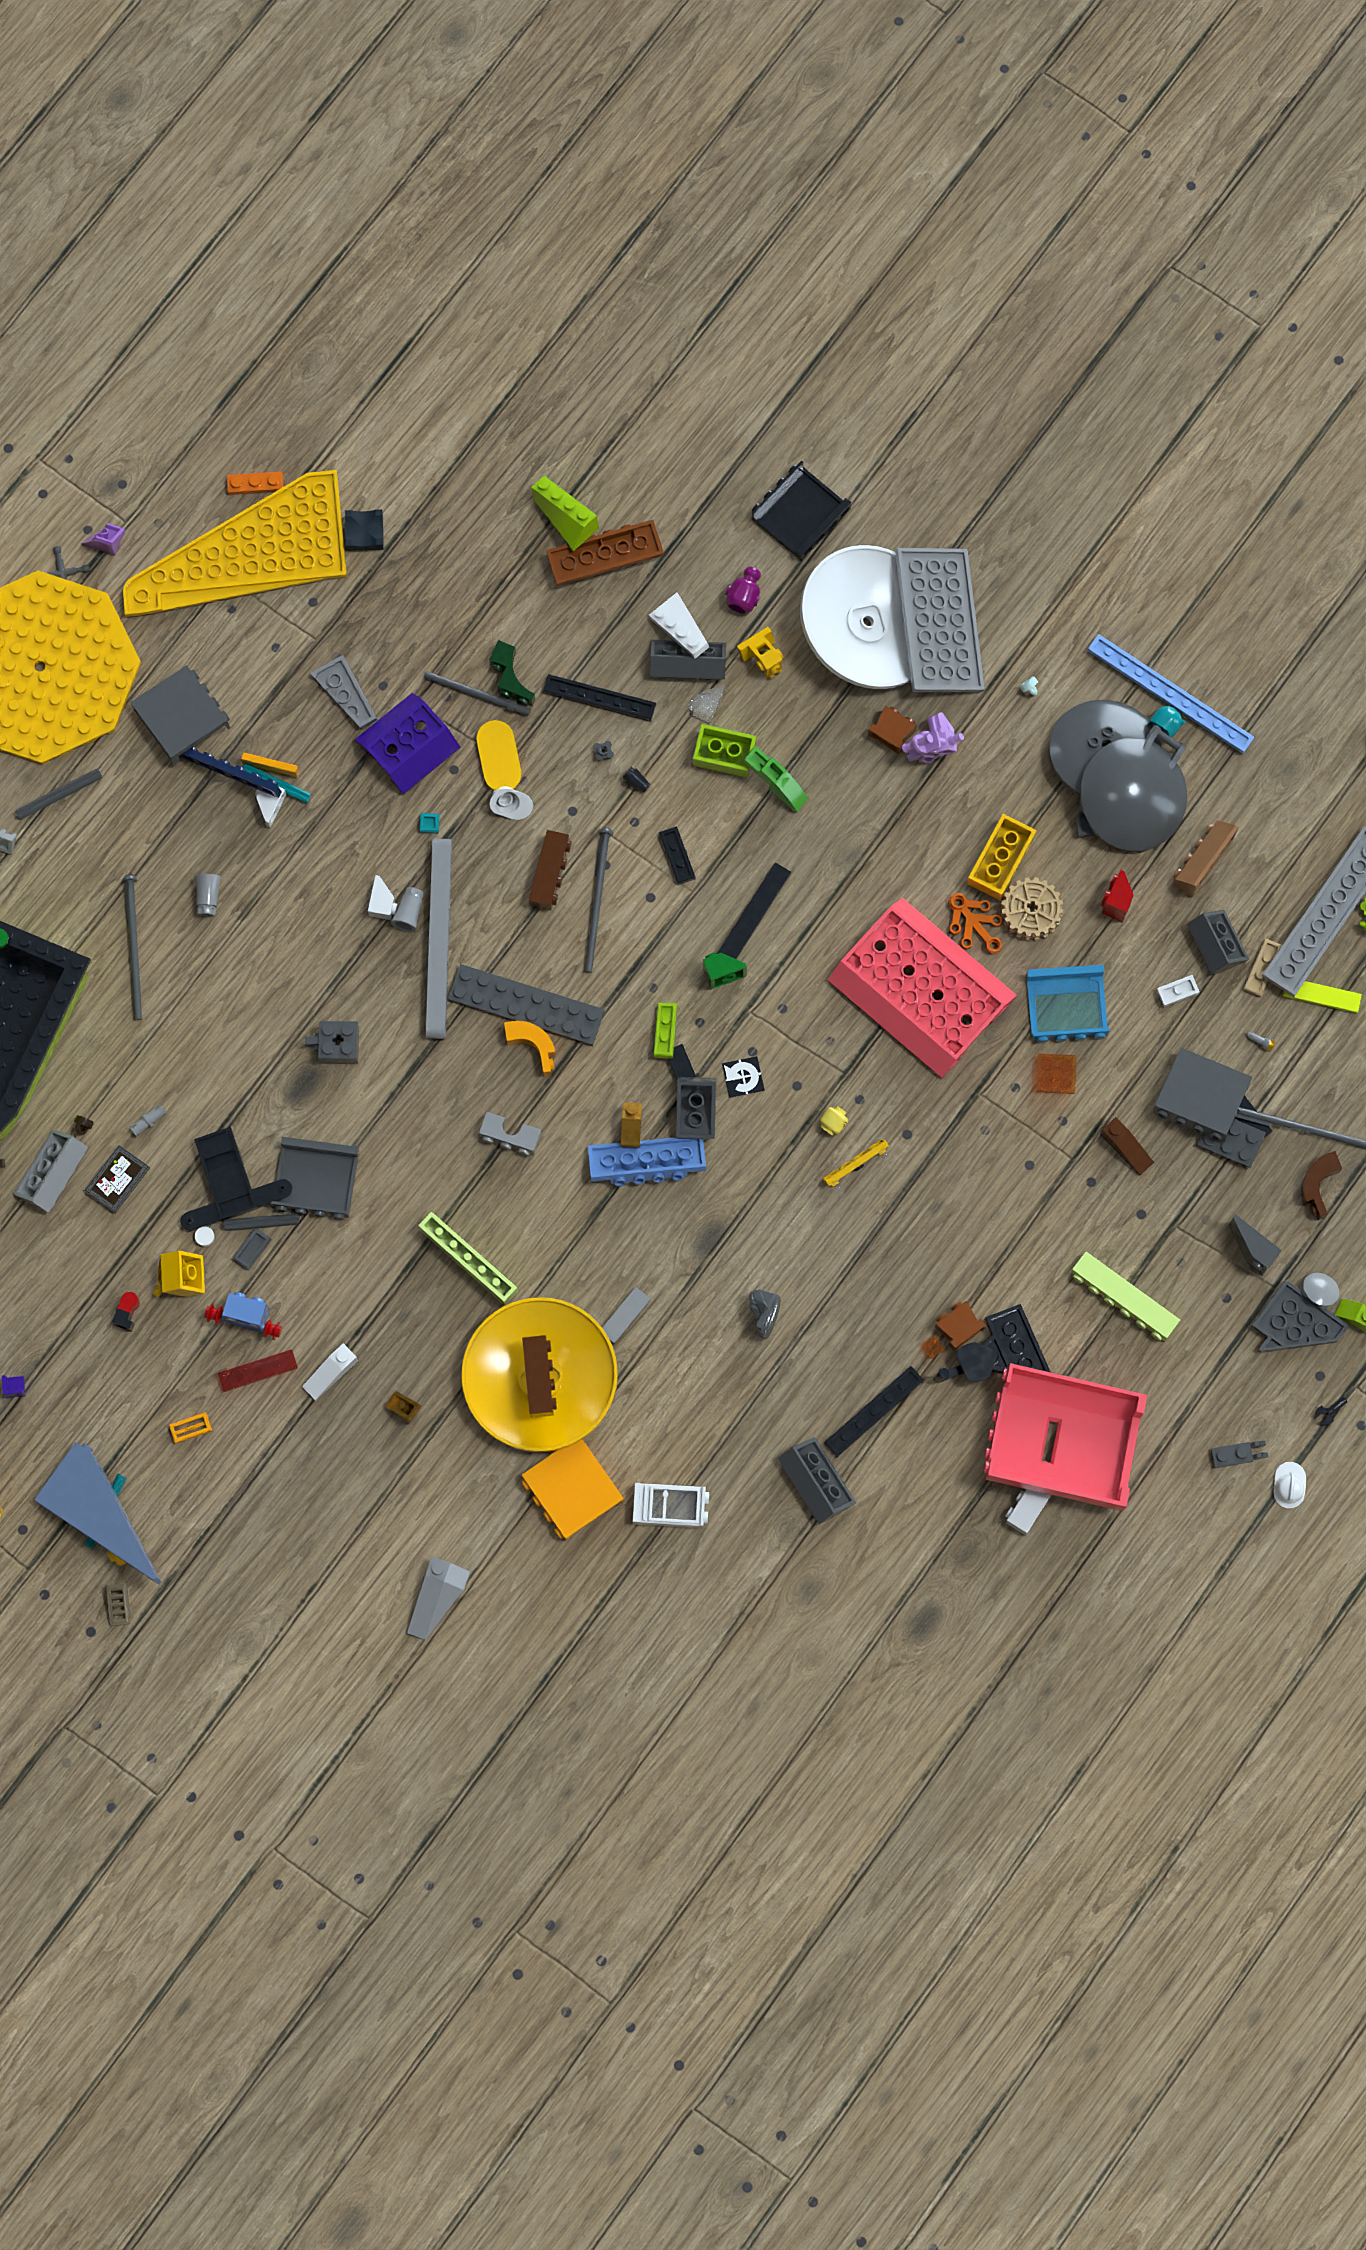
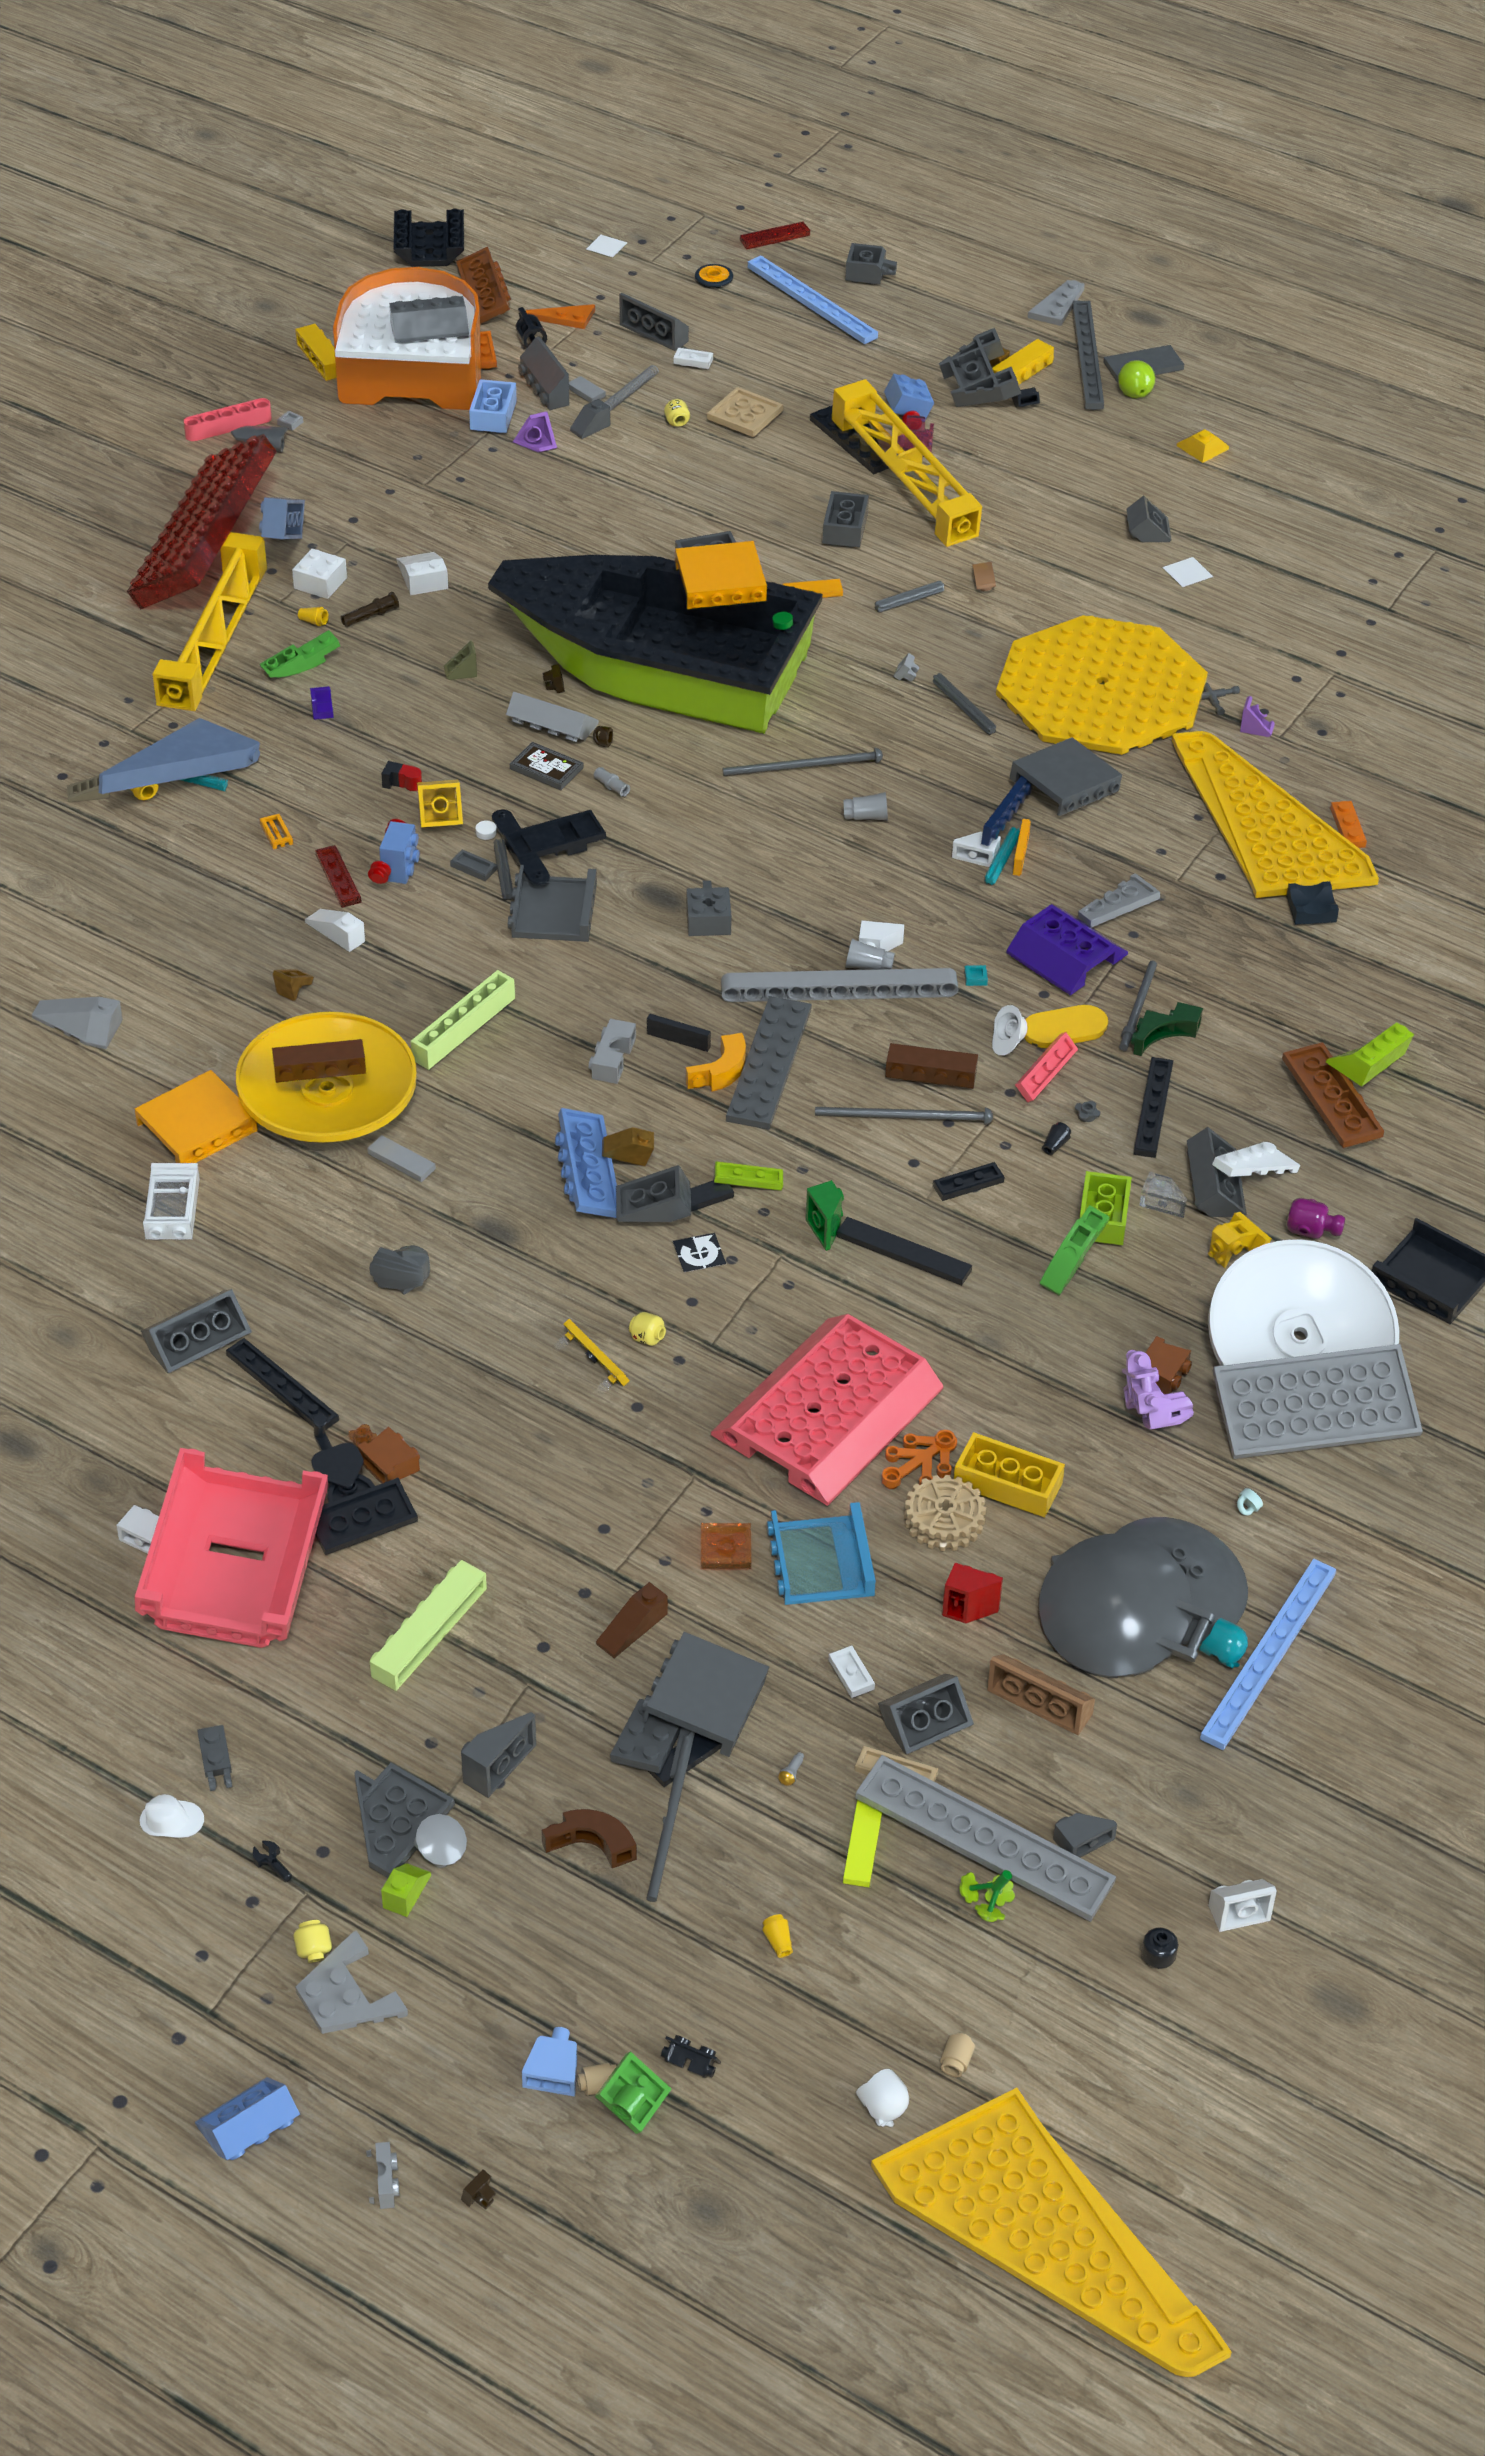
camera: 85 degrees right, 30 degrees down
none -> black tile [647,1014,711,1052]
none -> coral plate [1015,1032,1078,1102]
none -> dark grey slope [1053,1813,1117,1858]

